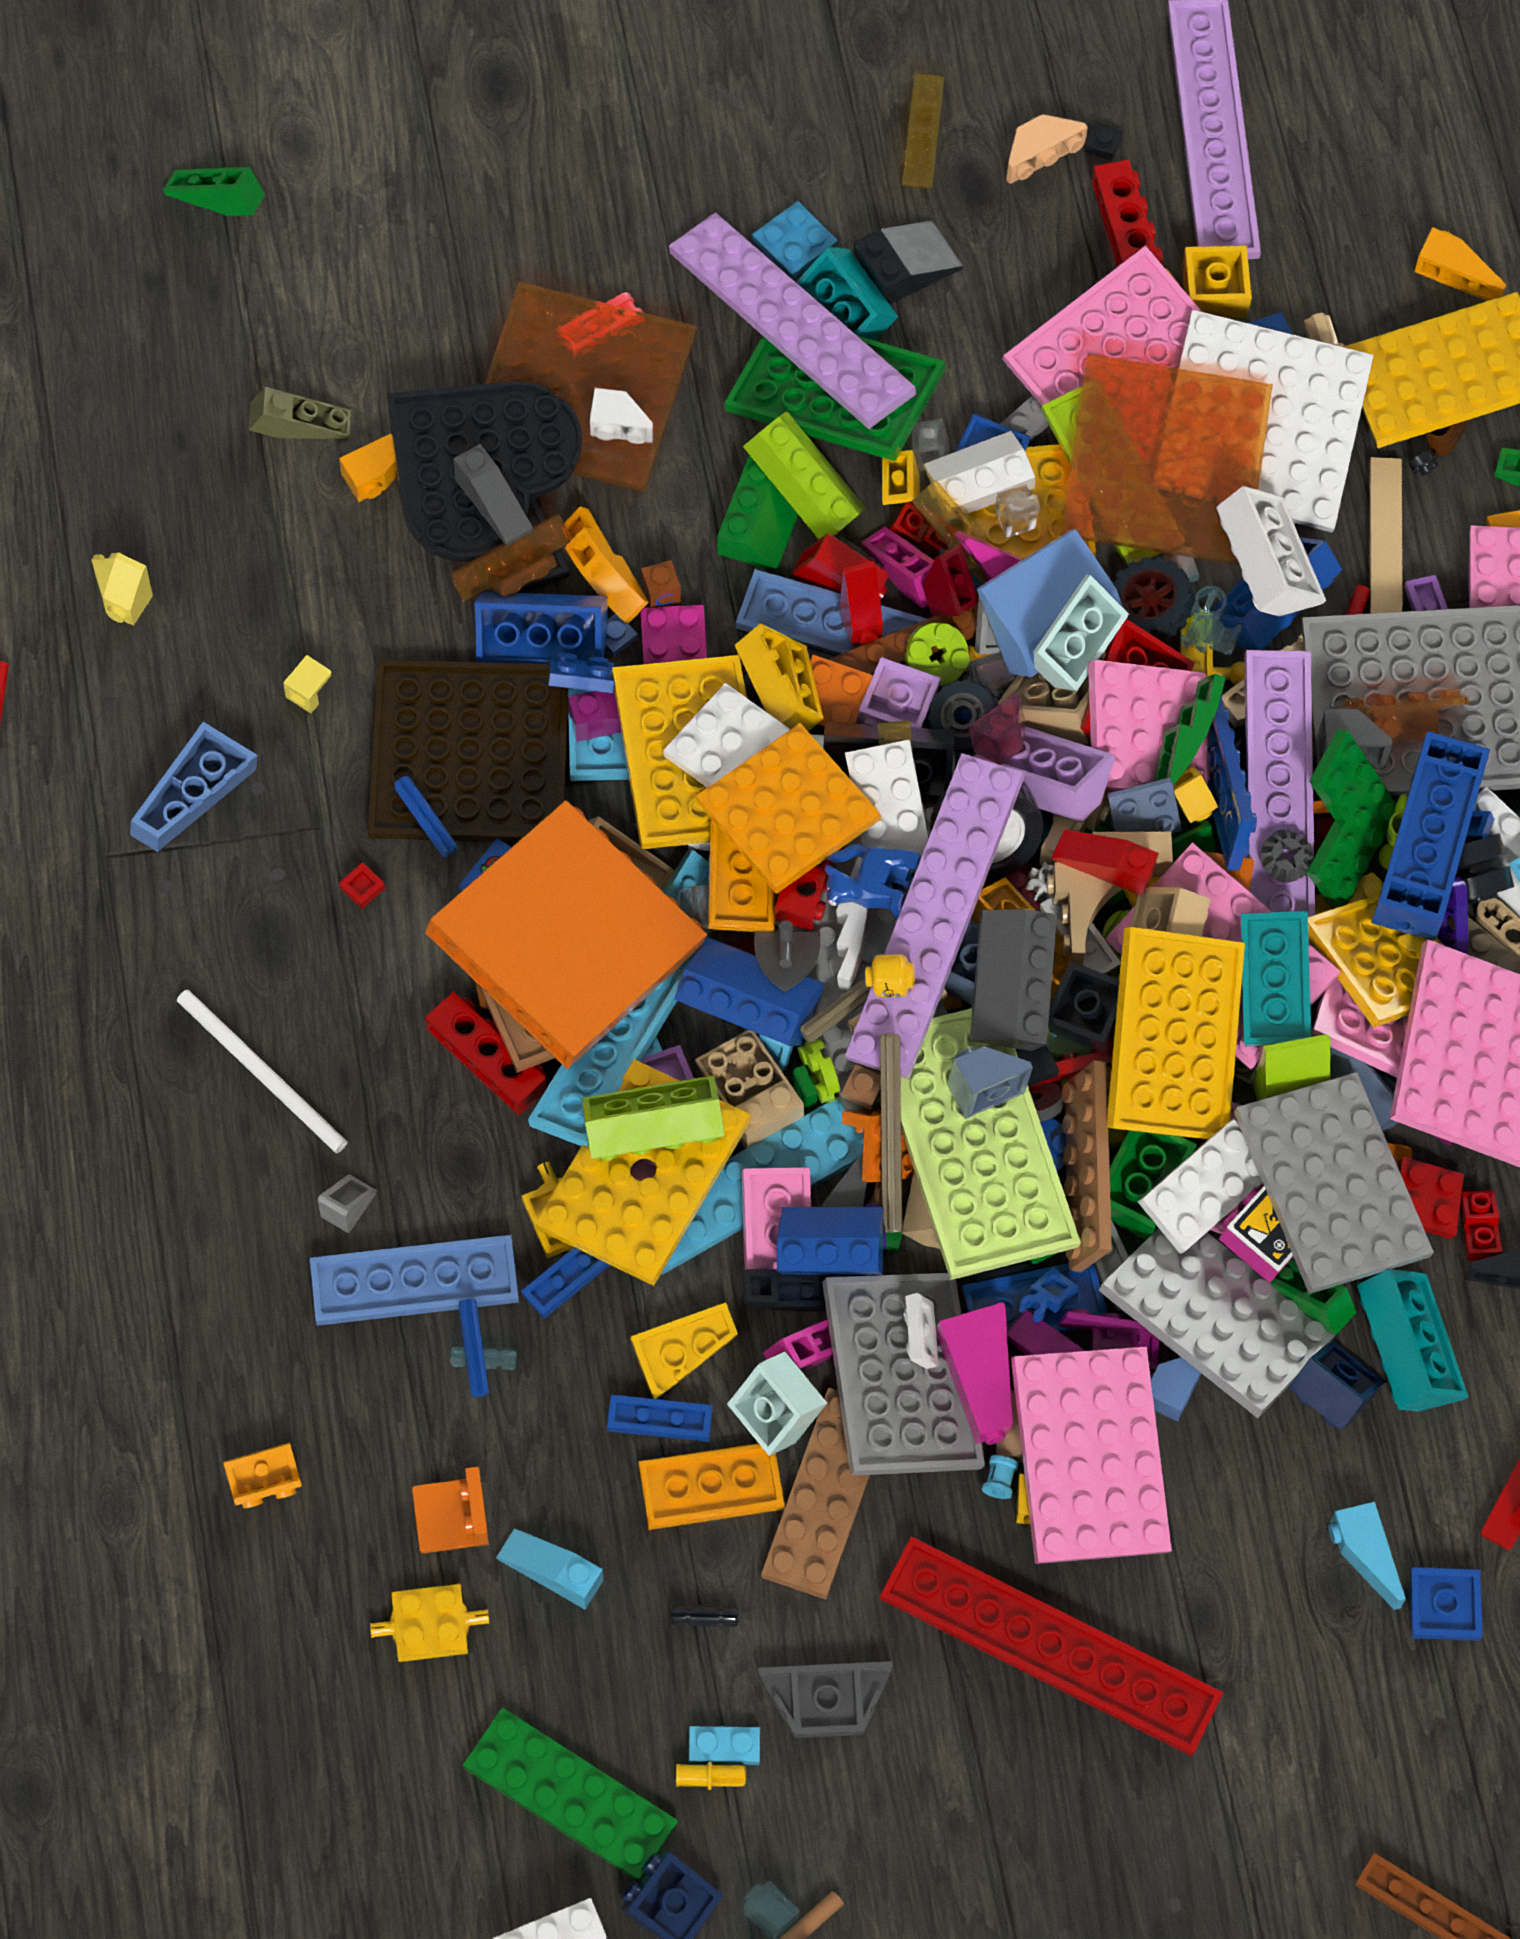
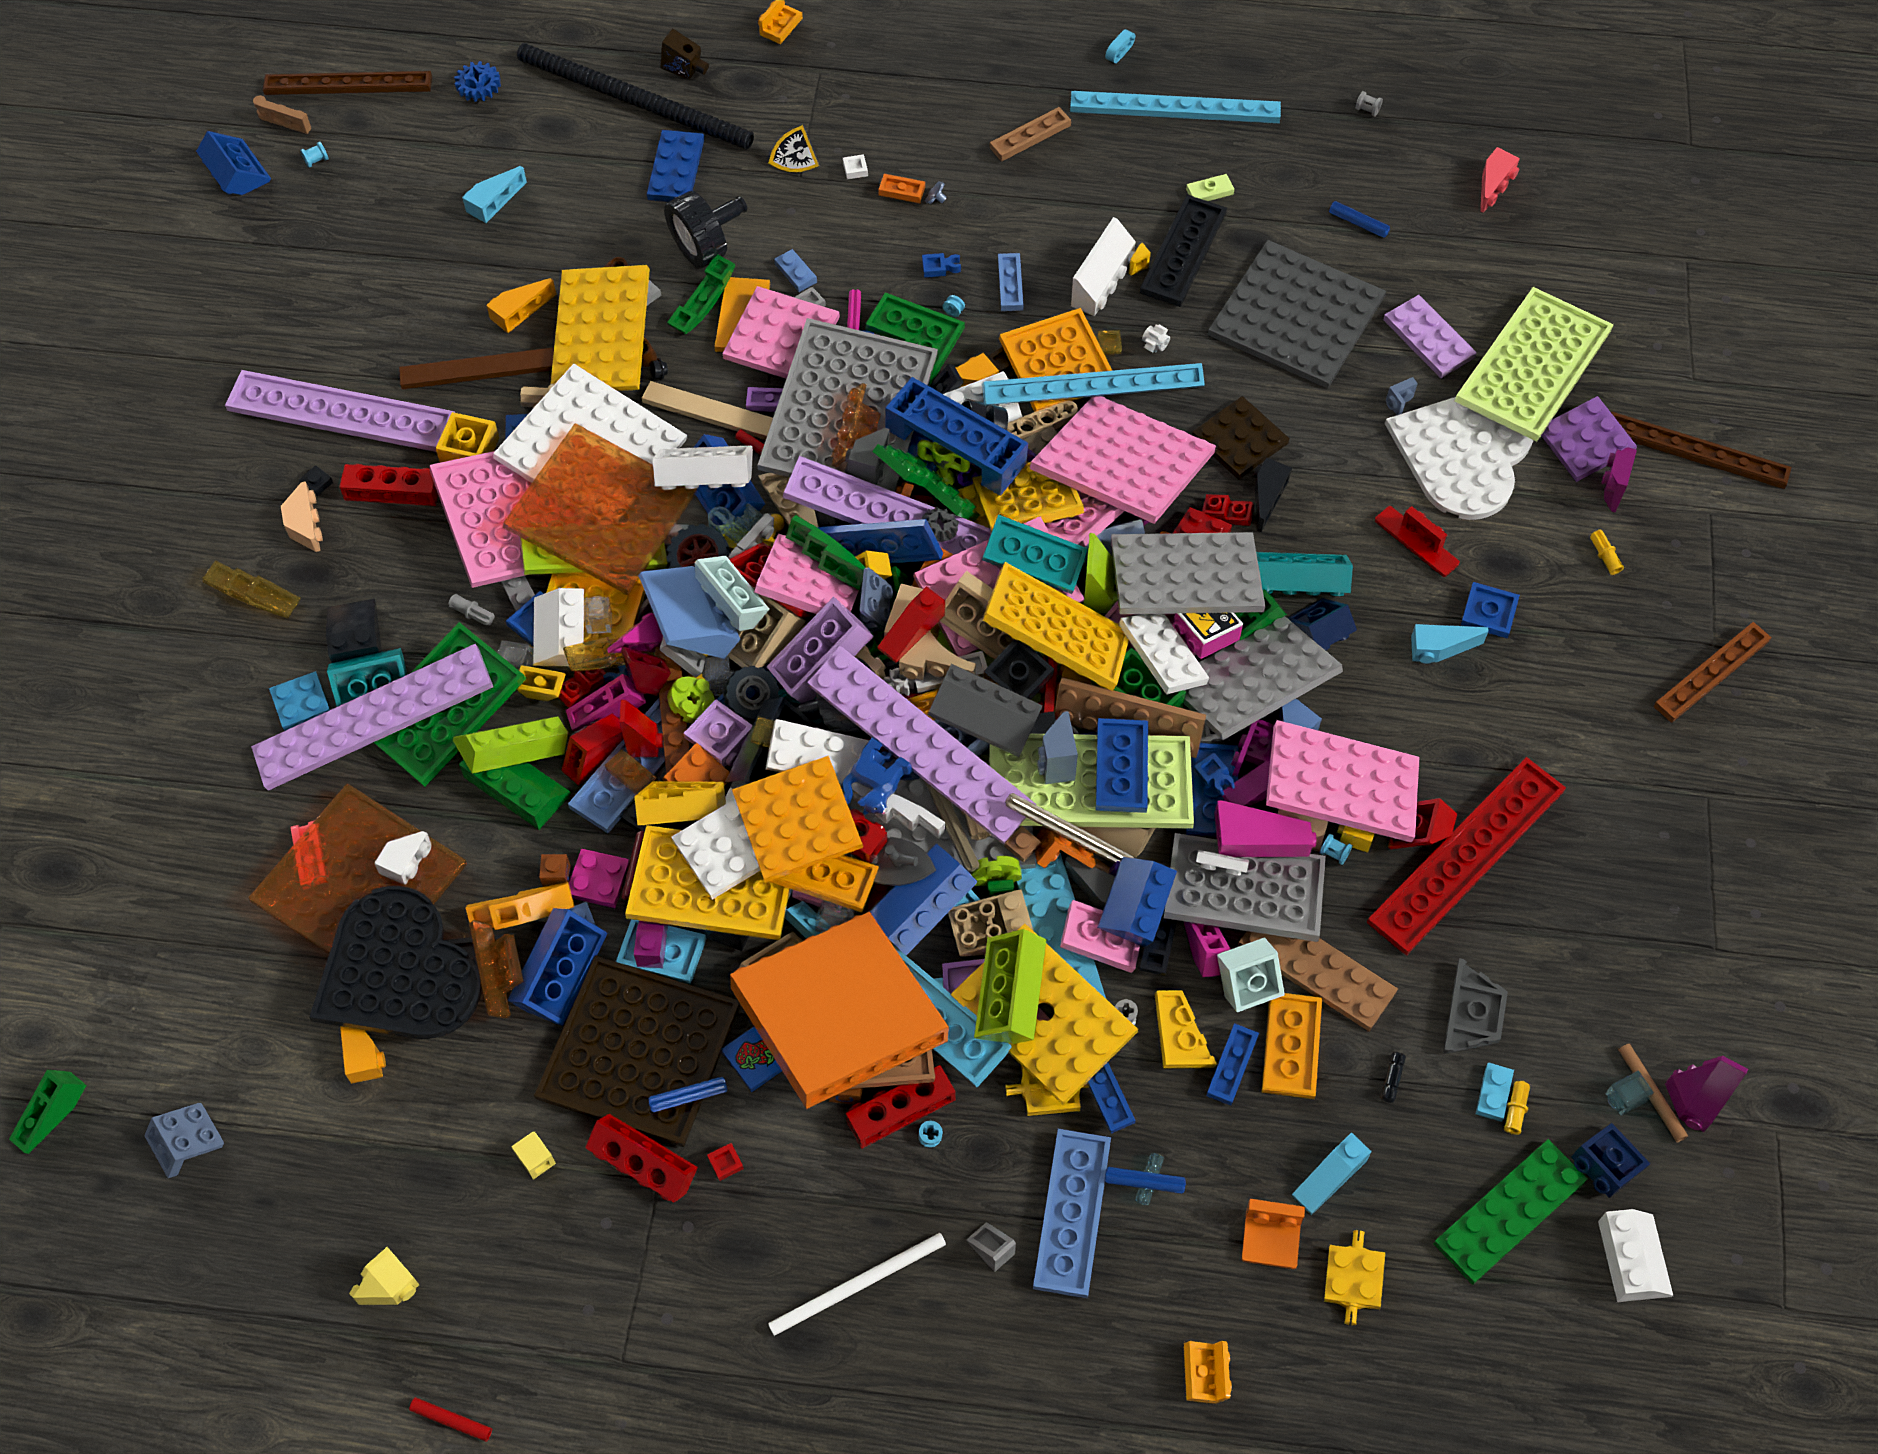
camera: 70 degrees left, 5 degrees down
medium blue wedge [130,722,258,852] -> none
olive slope [248,387,351,439] -> none
dark grey slope [453,444,533,546] -> none
blue plate [549,653,614,693] -> none
yellow head [865,954,915,998] -> none
clear pink slope [969,693,1025,765] -> none
none -> sand blue bracket [144,1103,224,1178]
none -> reddish brown tile [399,347,554,389]
none -> light grey axle [448,594,495,625]
none -> red brick [585,1114,698,1202]
none -> clear orange plate [604,749,658,795]
none -> light grey hinge [728,513,774,559]
none -> medium azure bush [918,1121,943,1147]
none -> blue plate [1096,718,1148,813]
none -> light grey bush [1115,999,1138,1026]
none -> red slope [1388,798,1457,849]

